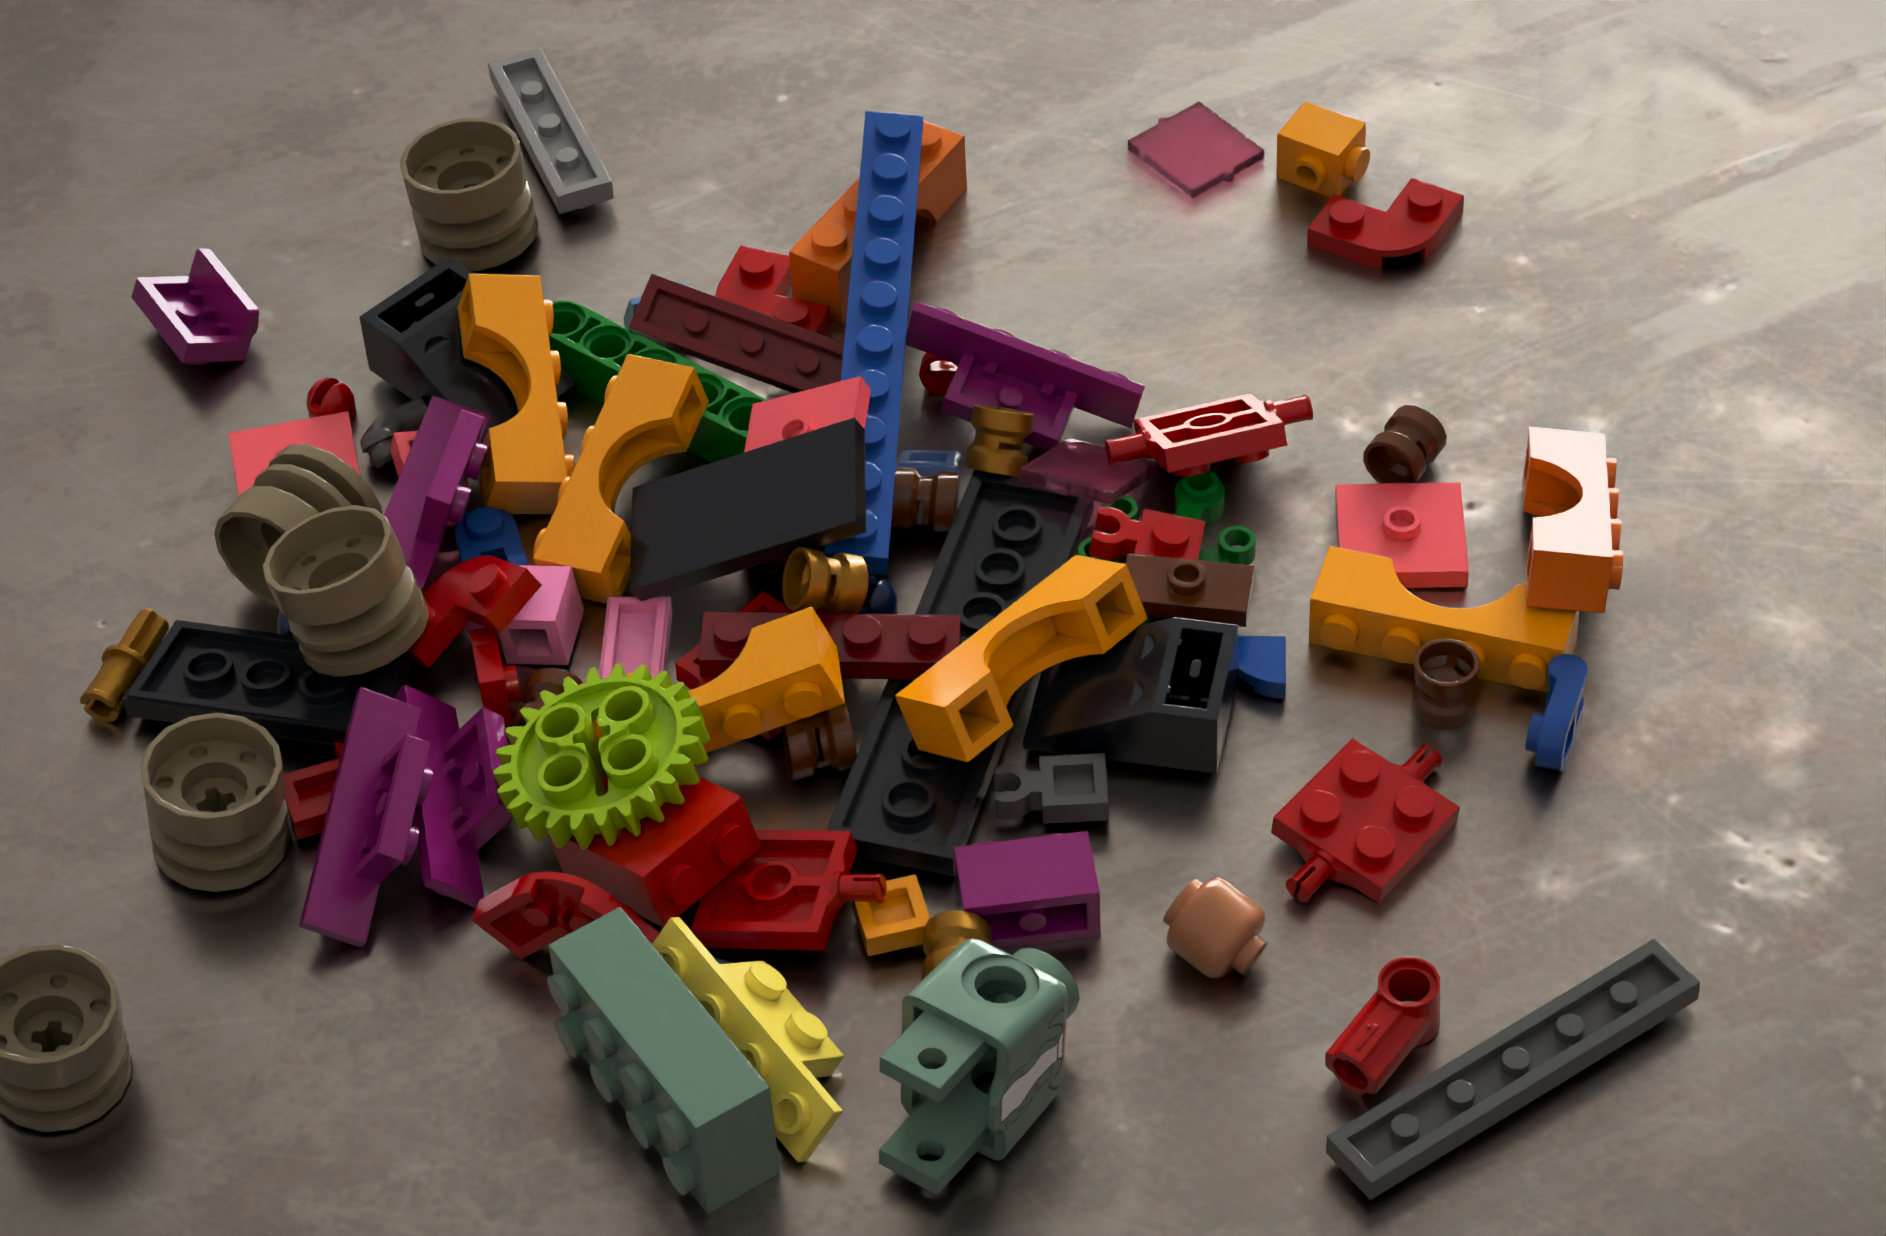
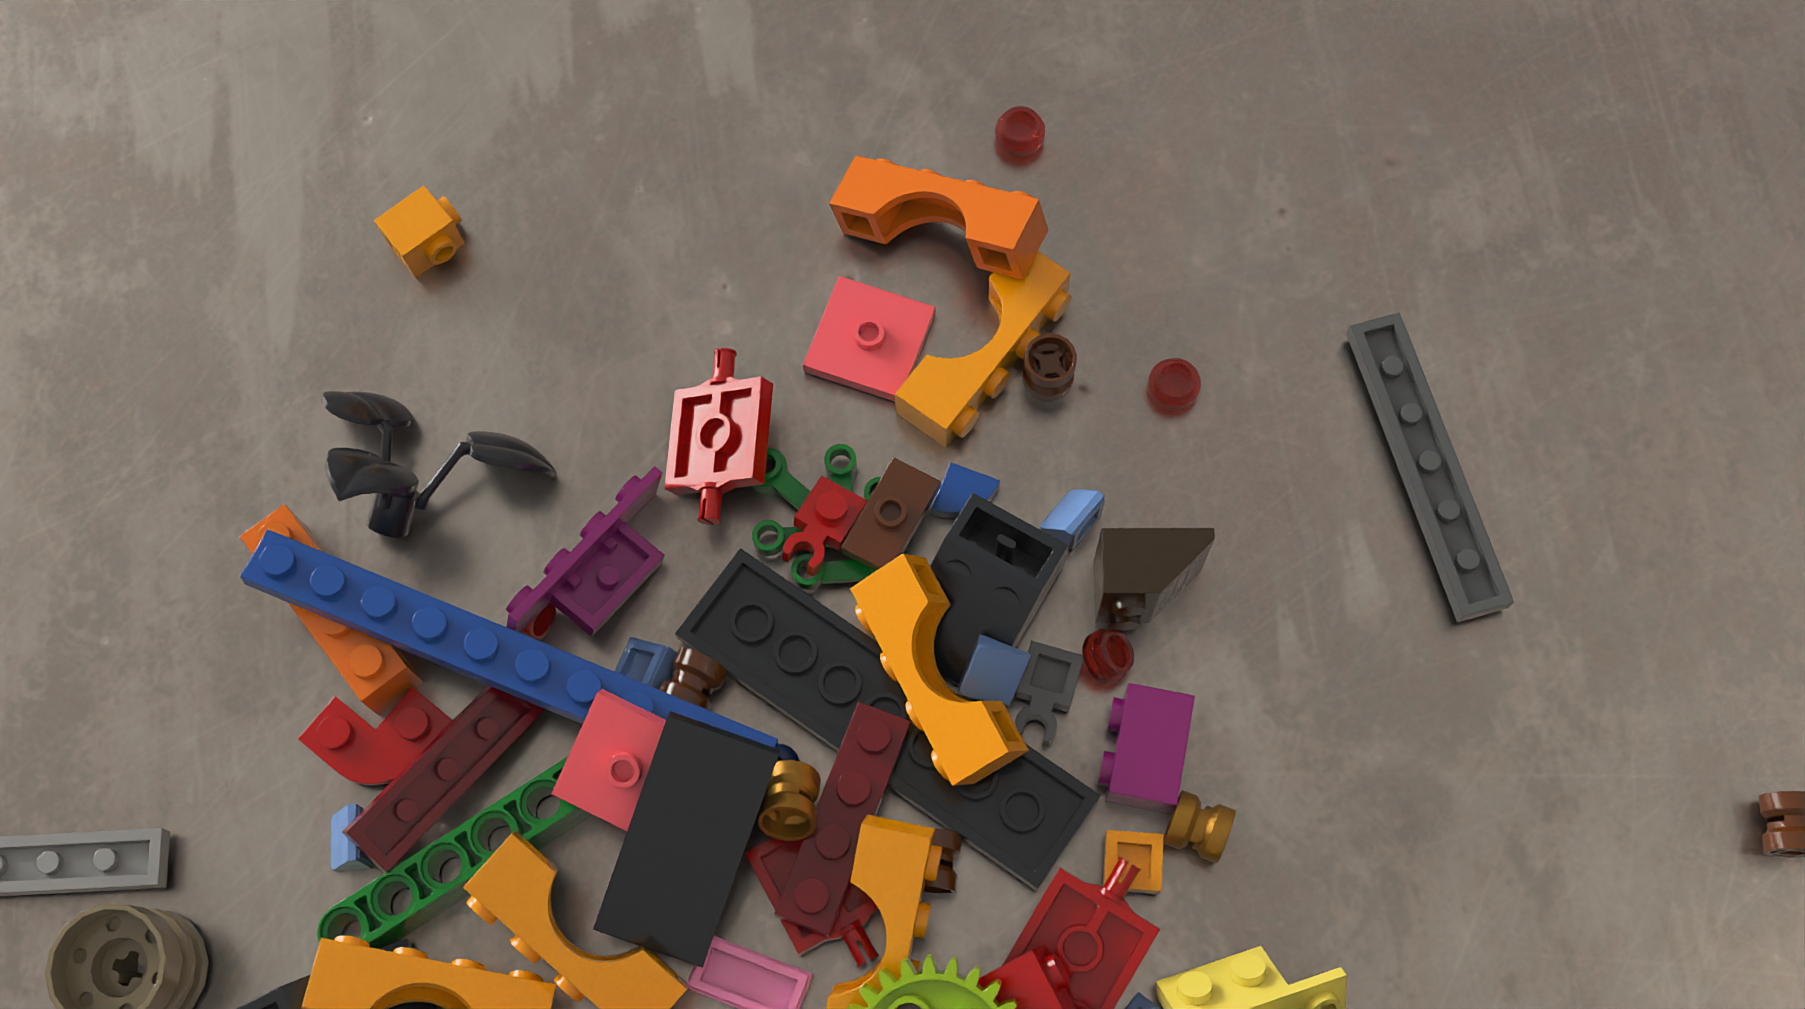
camera: 70 degrees left, 25 degrees up
sand green piece [879,938,1080,1195] -> none
pearl gold wheel [964,405,1034,476] -> none
clear pink piece [1019,438,1159,505] -> none
clear pink piece [1128,101,1264,199] -> none
nougat head [1163,877,1267,979] -> none
red plate [1271,738,1460,904] -> none
red plate [1307,178,1464,268] -> none
red piece [1325,957,1440,1096] -> none
reddish brown wheel [1363,405,1447,484] -> none
blue plate [1525,654,1588,772] -> none
none -> black plant [321,391,556,538]
none -> medium blue slope [957,634,1031,706]
none -> clear red plate [995,106,1045,156]
none -> medium blue slope [1040,489,1105,551]
none -> clear red plate [1082,629,1134,684]
none -> dark brown slope [1094,528,1215,630]
none -> clear red plate [1148,358,1201,410]

